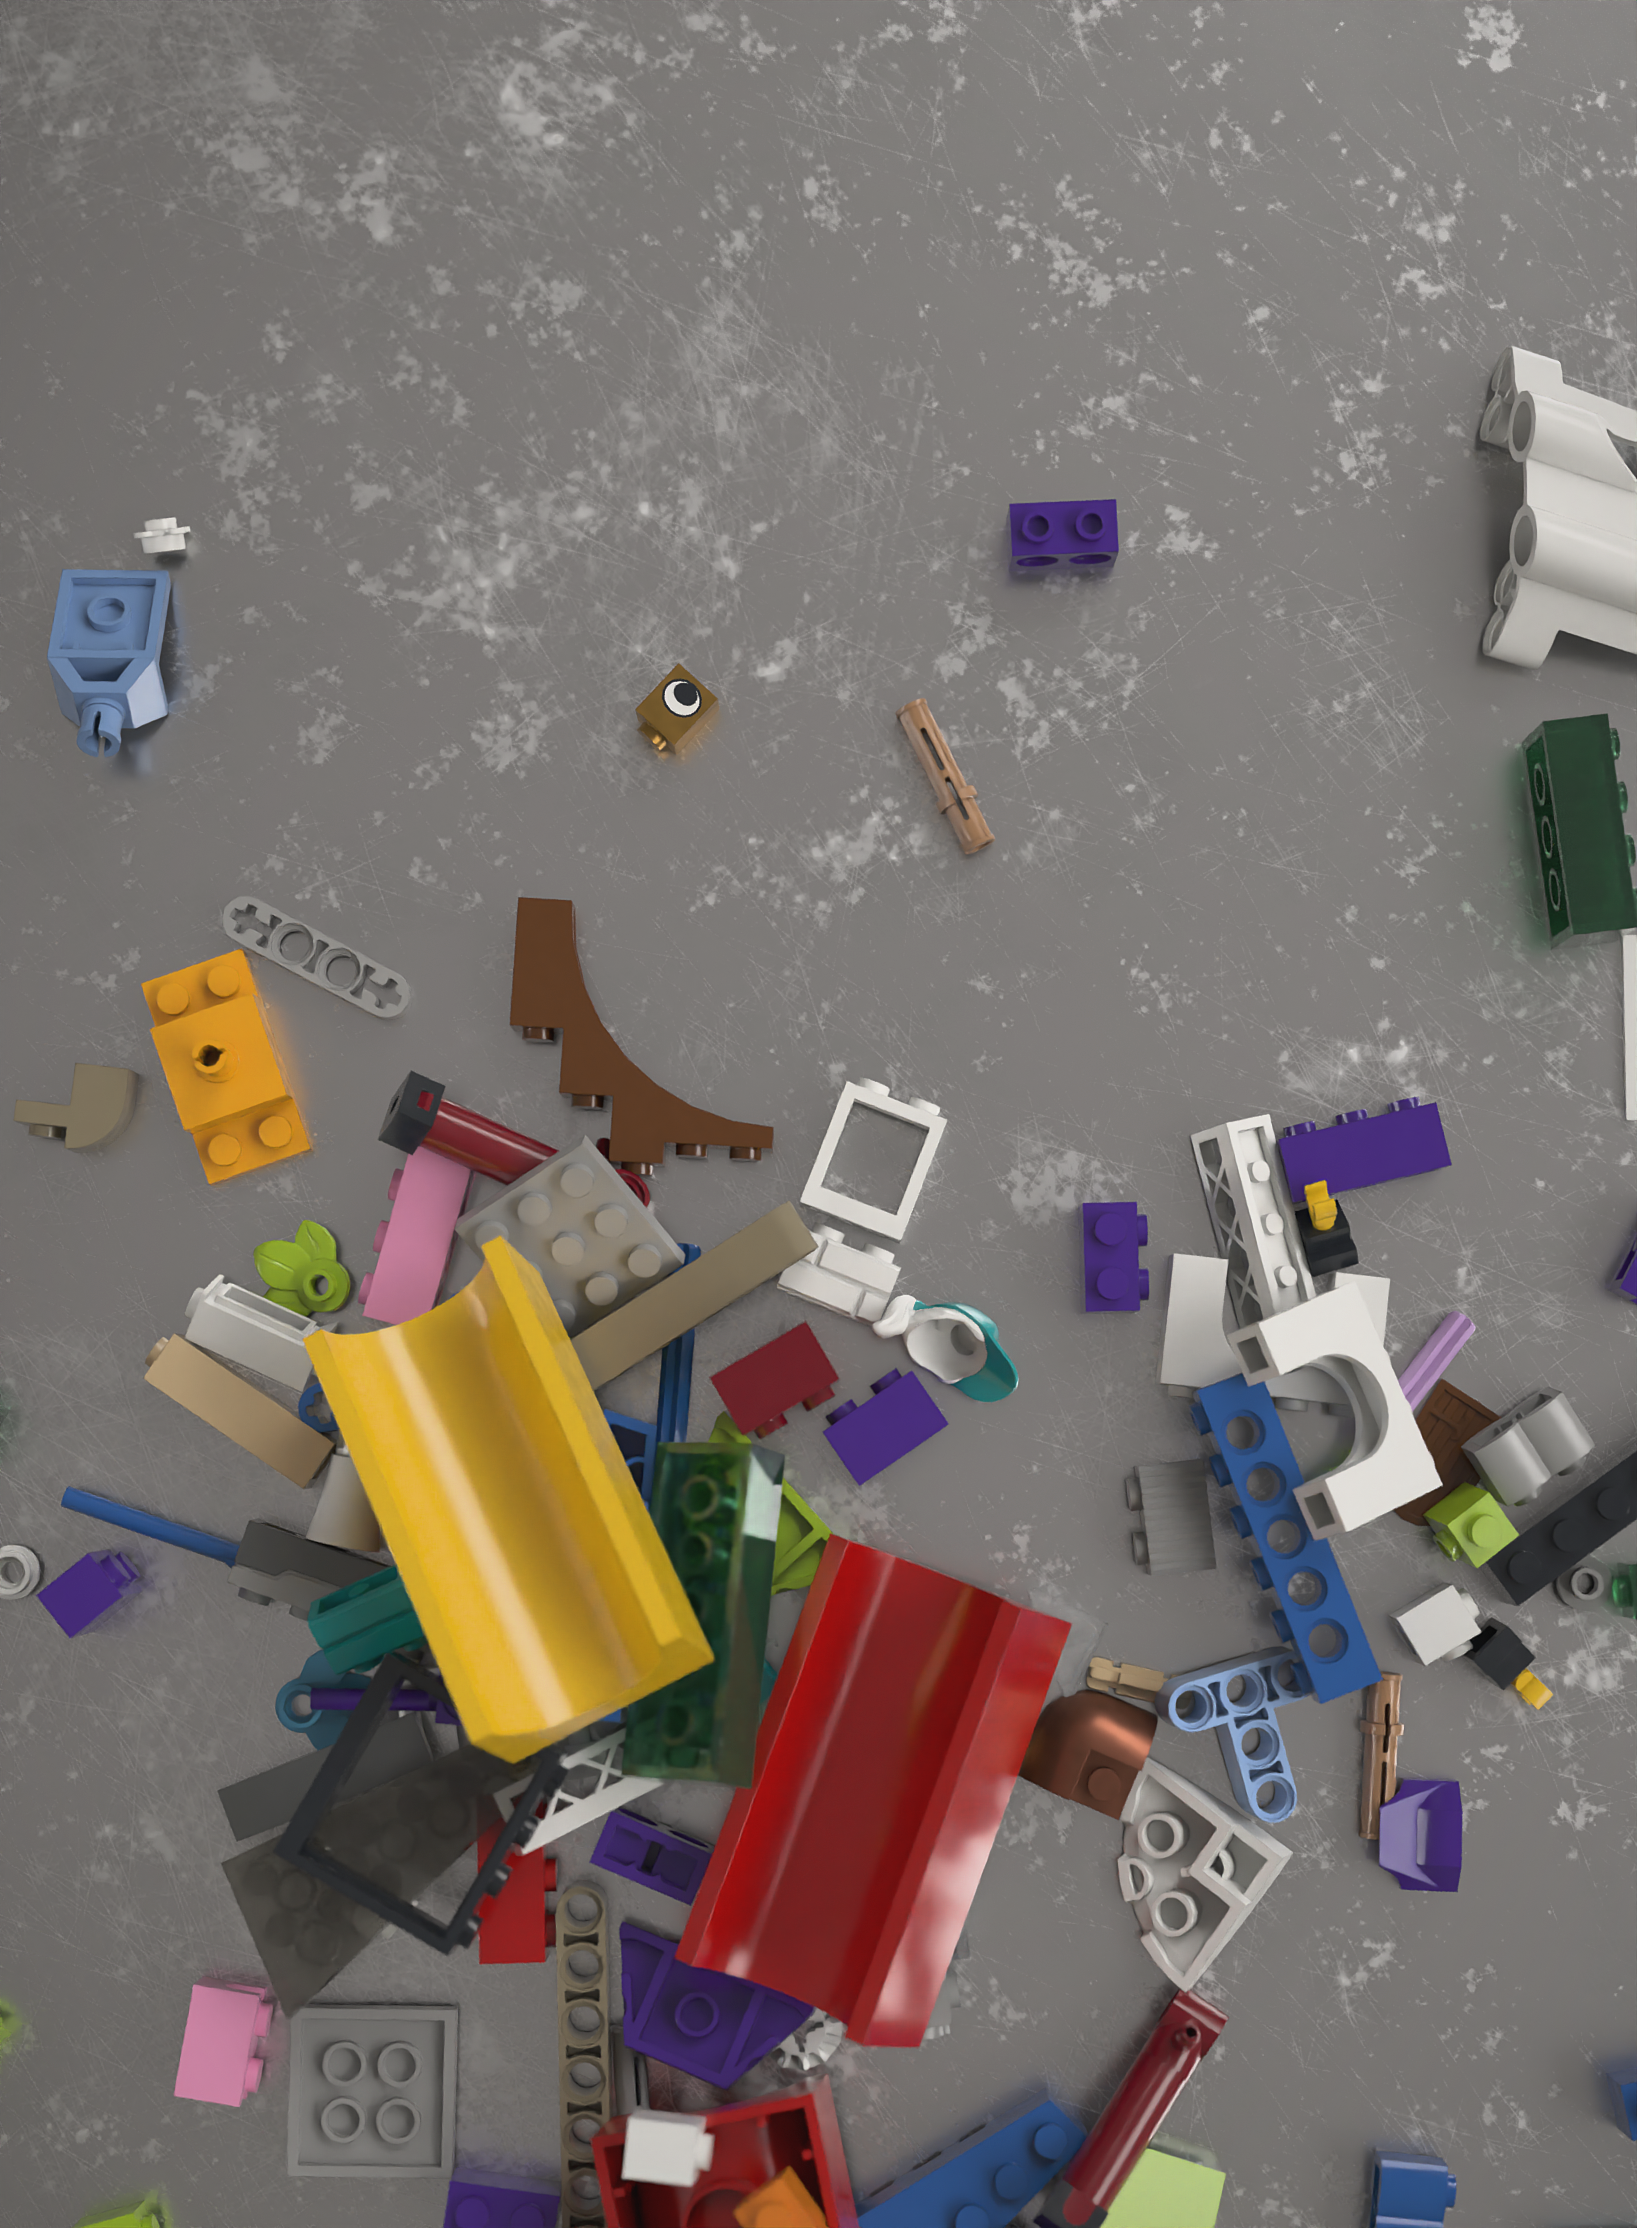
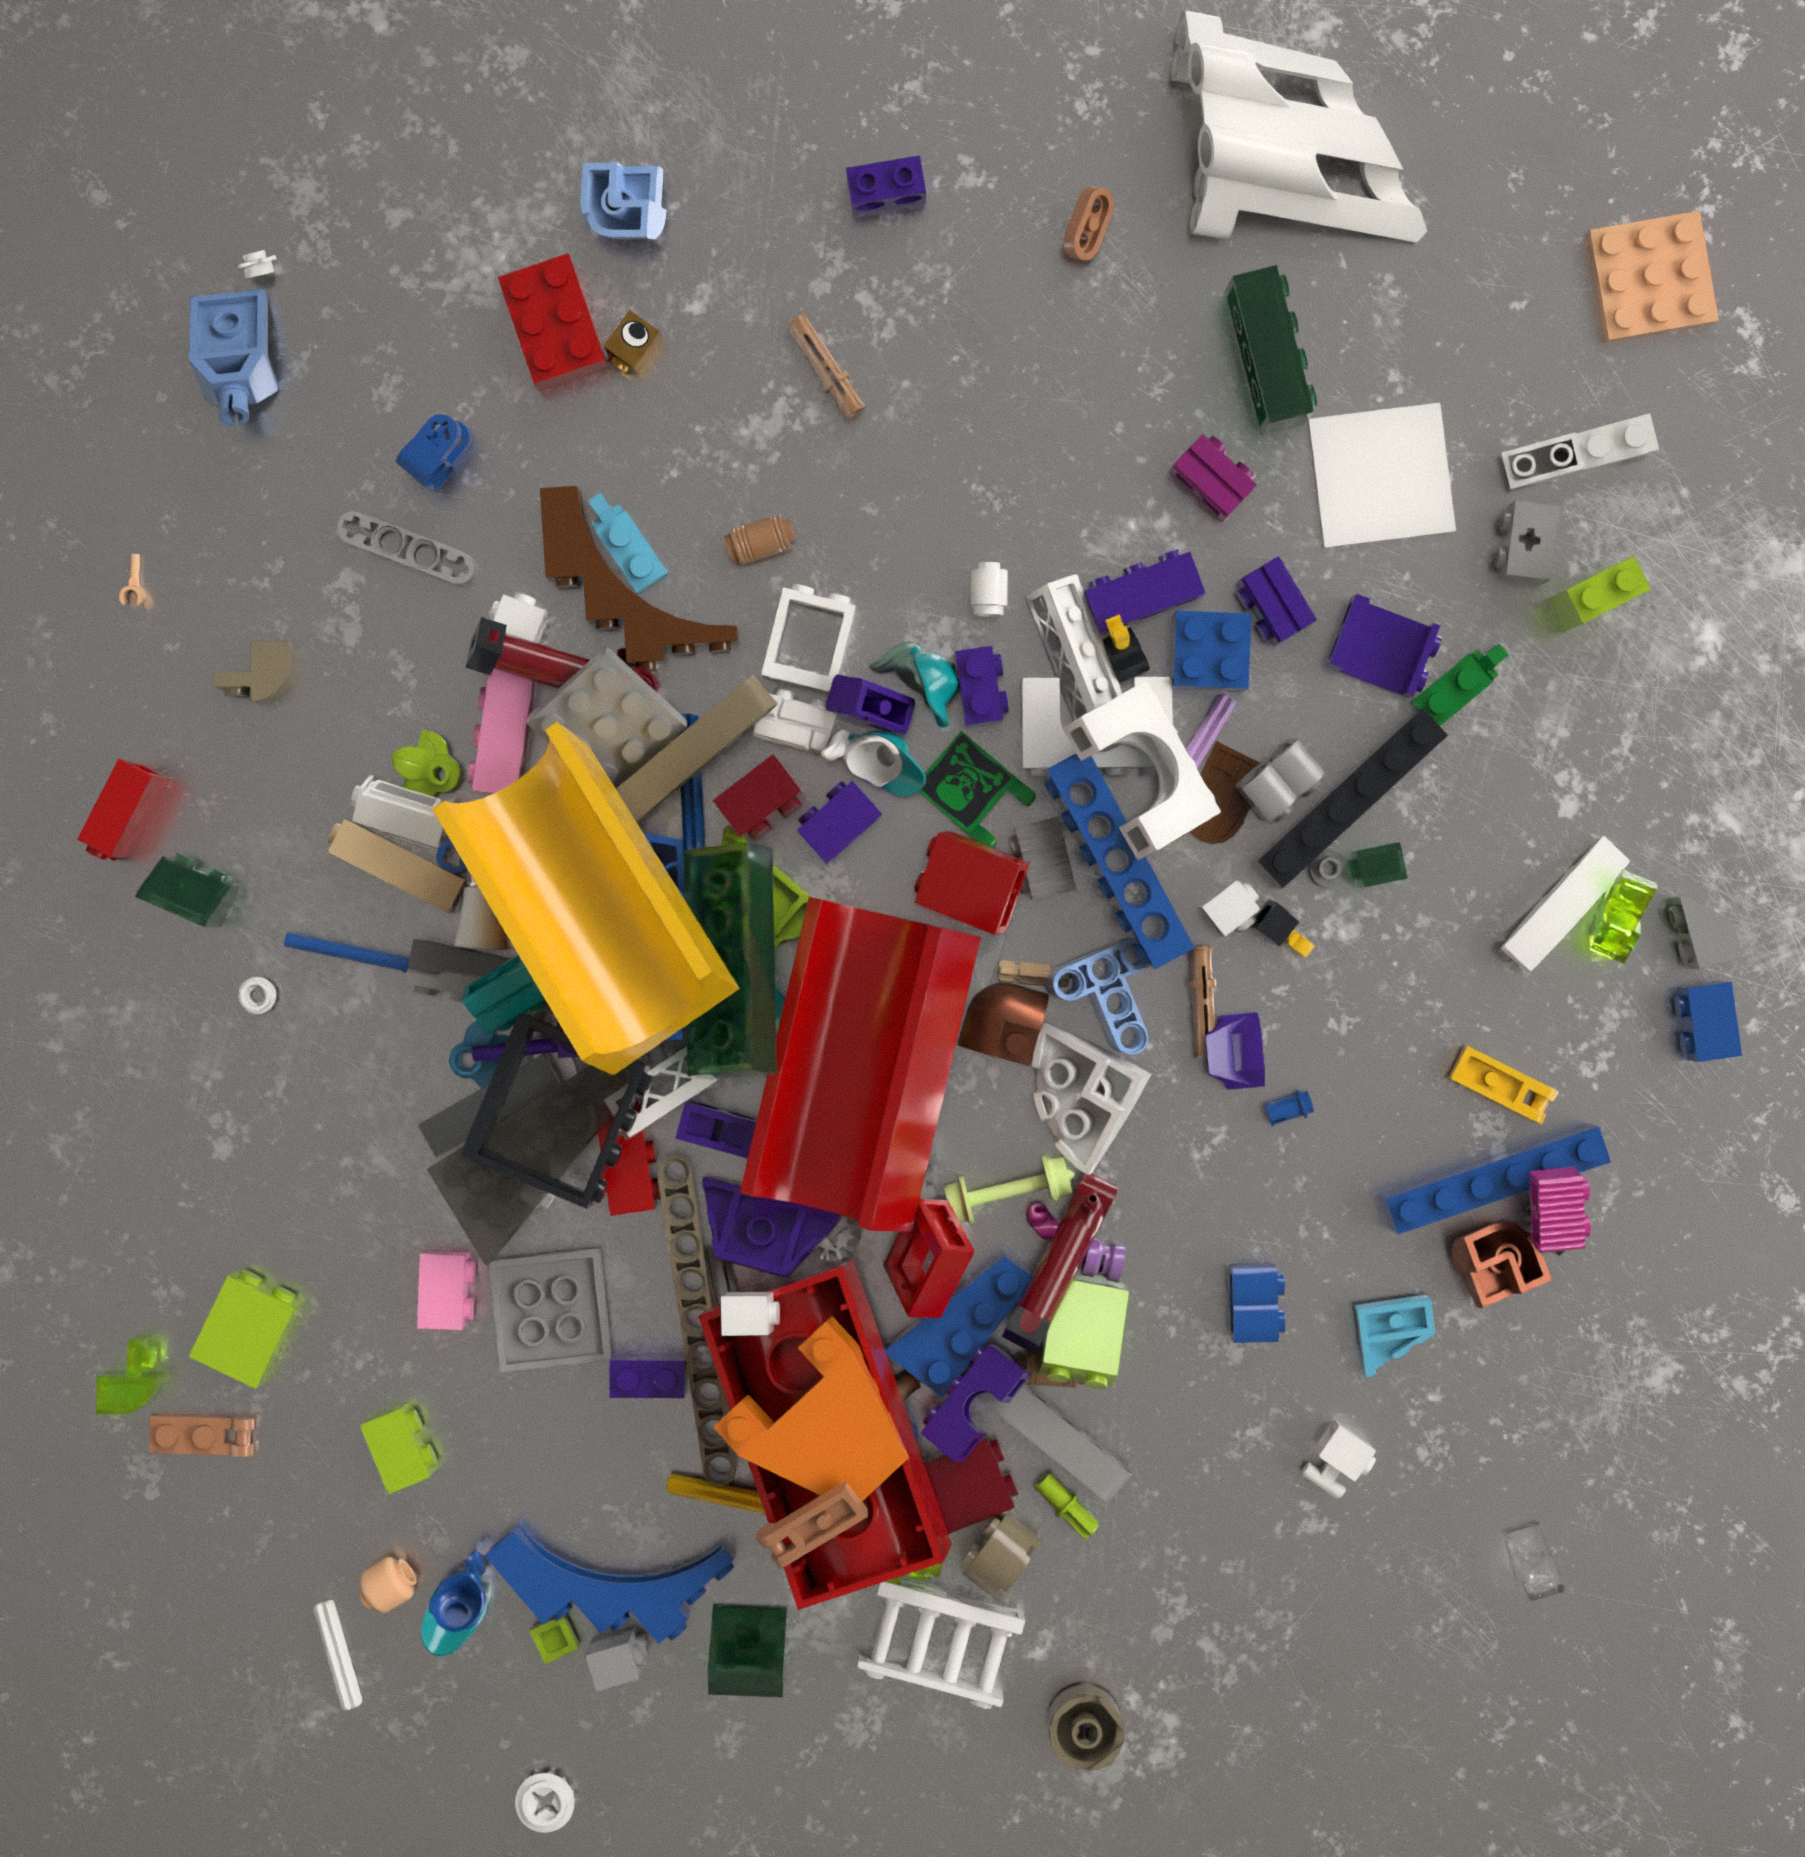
camera: 10 degrees left, 5 degrees up
dark purple brick [36,1549,143,1639] -> none
light orange brick [141,948,313,1186] -> none
lime brick [1423,1482,1519,1568] -> none
none -> blue piece [395,414,473,490]
none -> white brick [488,592,549,643]
none -> red brick [497,253,609,392]
none -> light blue brick [580,162,667,240]
none -> medium azure hinge [588,493,668,594]
none -> medium nougat head [724,514,796,565]
none -> dark purple brick [825,674,916,735]
none -> hair [869,642,960,728]
none -> red window [883,1199,975,1318]
none -> red brick [914,831,1030,935]
none -> flag [918,731,1036,848]
none -> yellowish green piece [944,1155,1075,1225]
none -> white brick [970,562,1008,617]
none -> dark pink arm [1026,1202,1060,1240]
none -> nougat plate [1064,186,1114,260]
none -> medium lavender wheel [1081,1239,1126,1283]
none -> magenta brick [1169,434,1257,521]
none -> blue brick [1170,611,1252,692]
none -> dark purple brick [1236,556,1317,646]
none -> blue pin [1264,1090,1314,1127]

